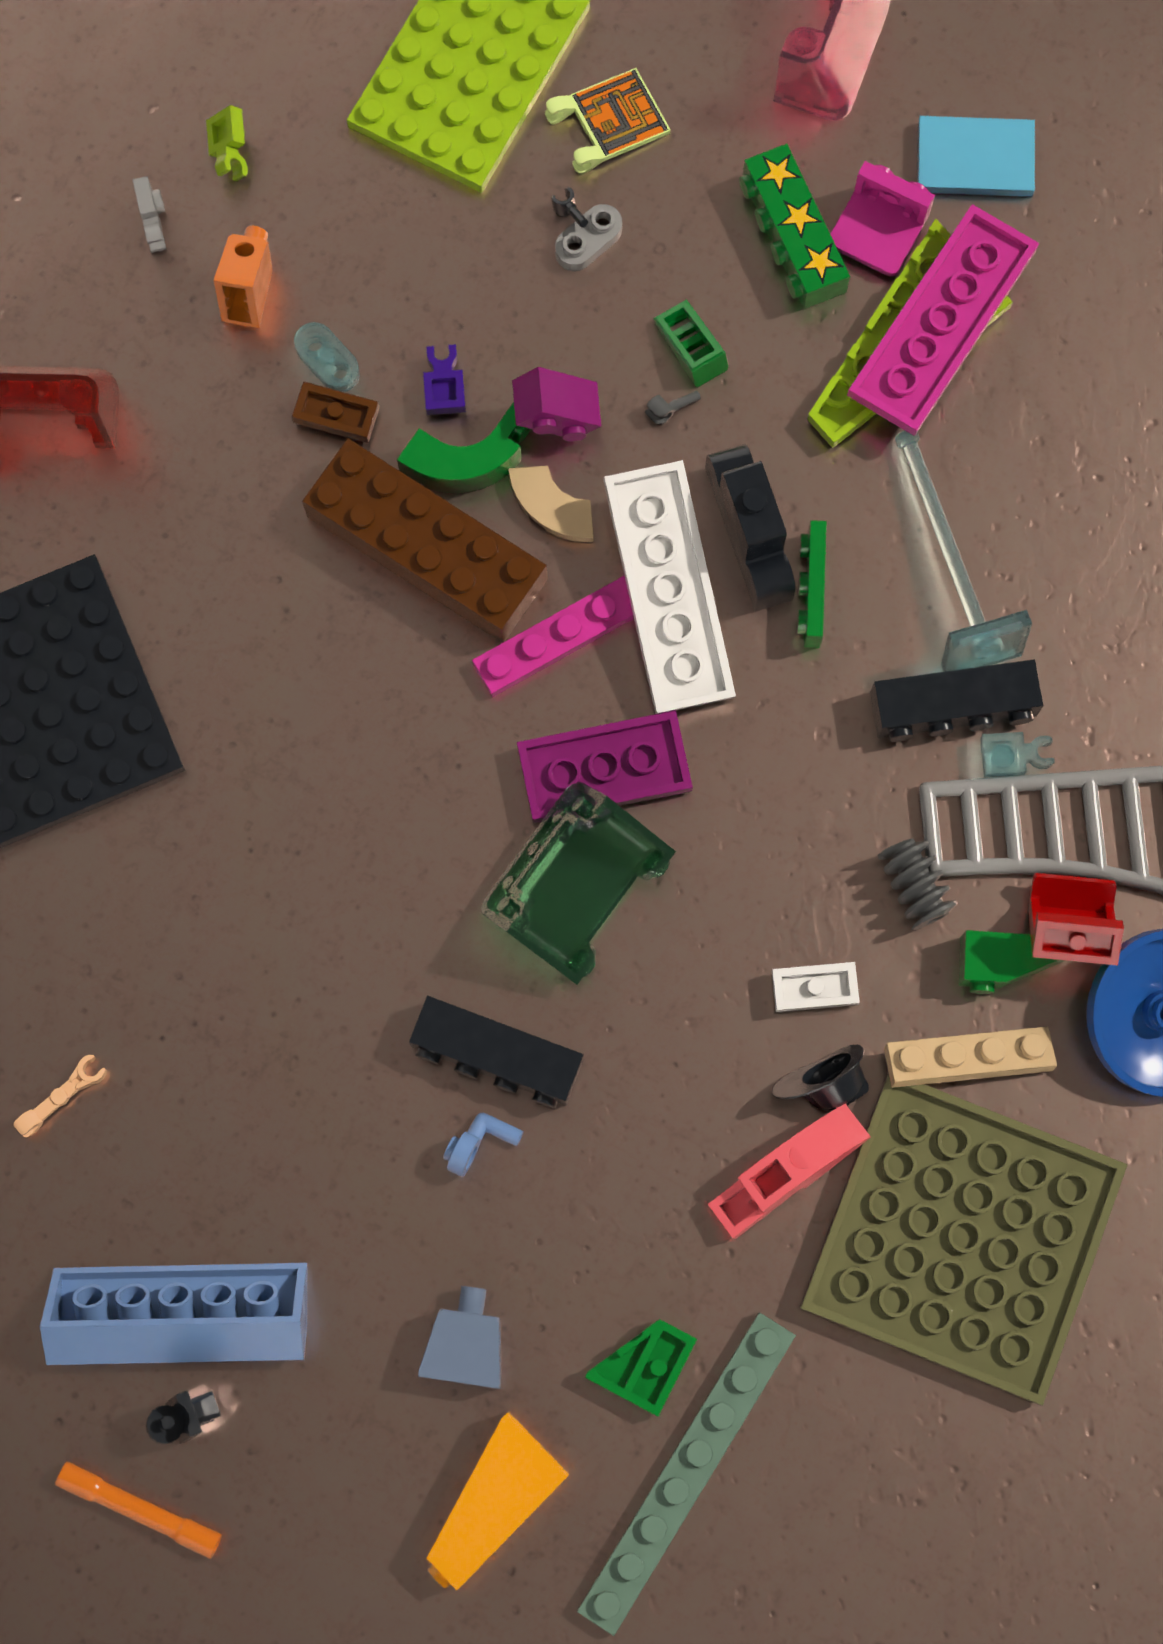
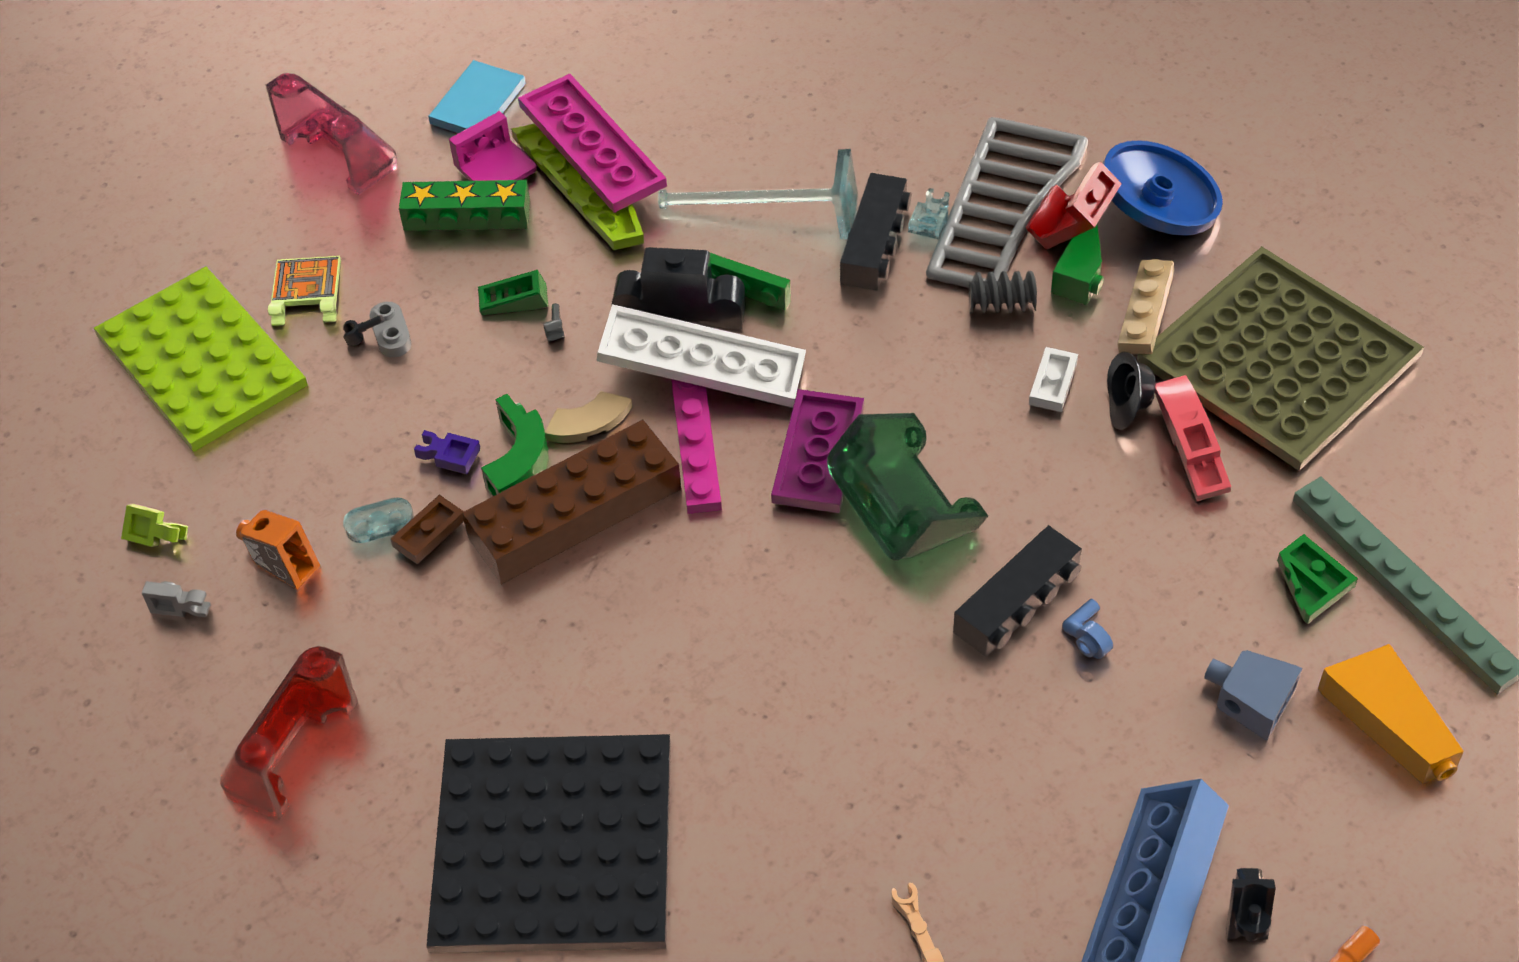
camera: 65 degrees left, 25 degrees down
magenta brick [512,367,602,441] -> none

